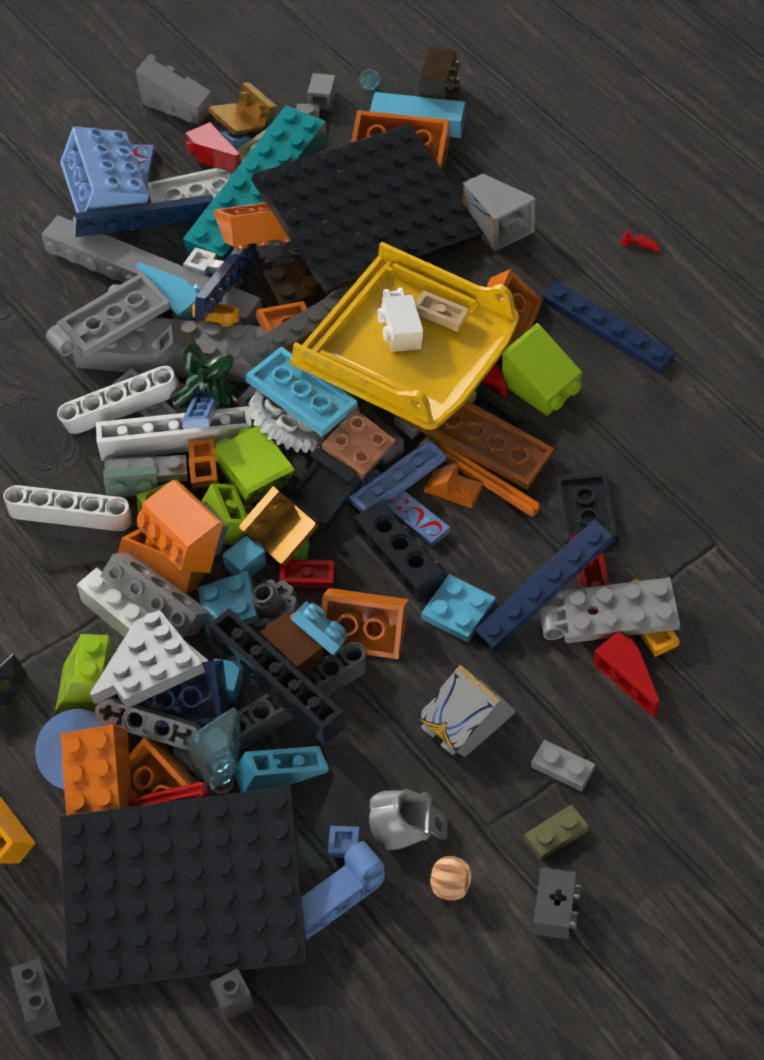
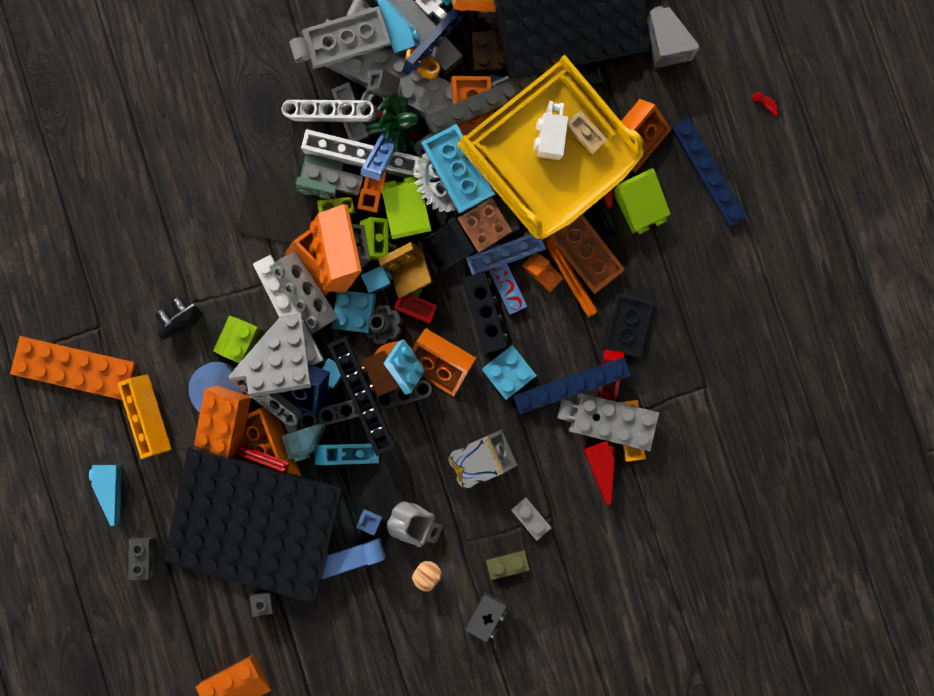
camera: 15 degrees right, 30 degrees up
white beam [3,485,132,531] -> none

